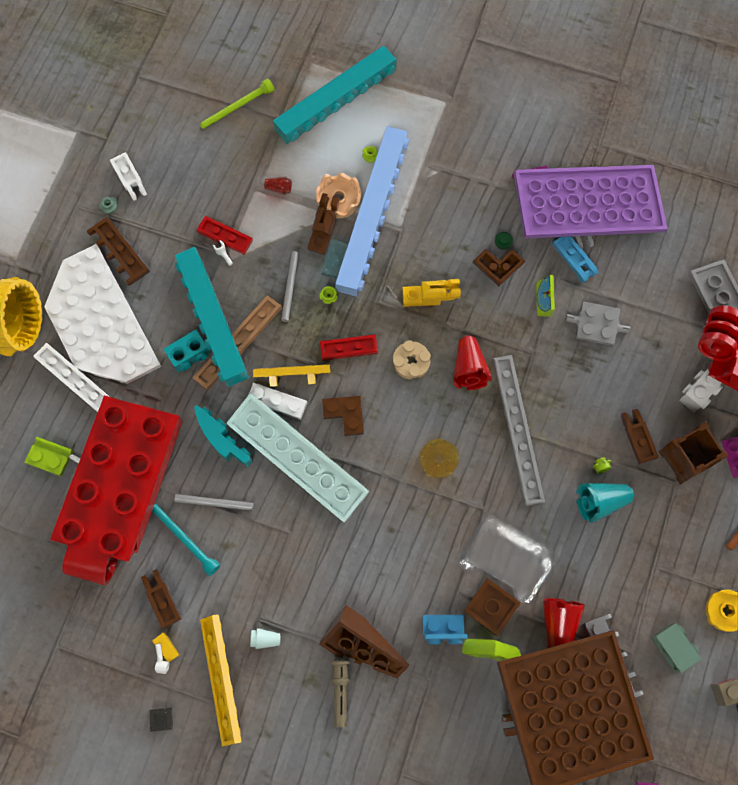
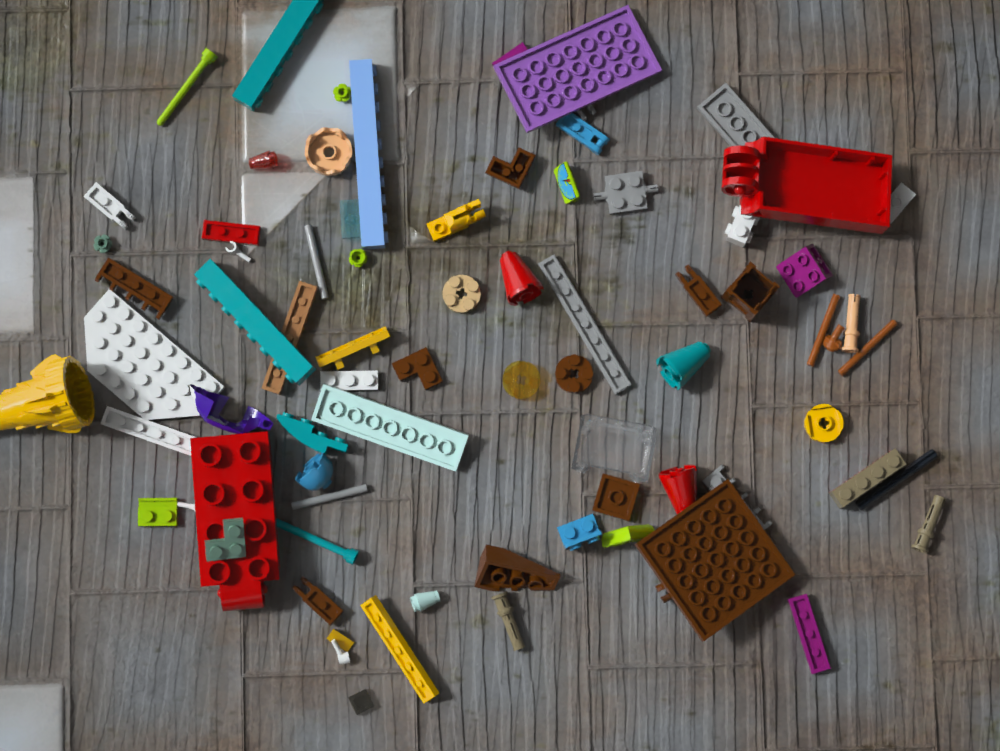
camera: 20 degrees left, 10 degrees up
teal brick [163,330,211,373] -> none
reddish brown plate [307,193,340,255] -> none
red tile [320,334,378,361] -> none
dark green plate [495,232,513,250] -> none
lime plate [593,457,612,474] -> none
sand green brick [650,623,701,673] -> none
none -> dark purple animal [190,384,273,434]
none -> sand green plate [204,517,246,562]
none -> dark azure cylinder [295,453,333,491]
none -> reddish brown plate [555,354,593,393]

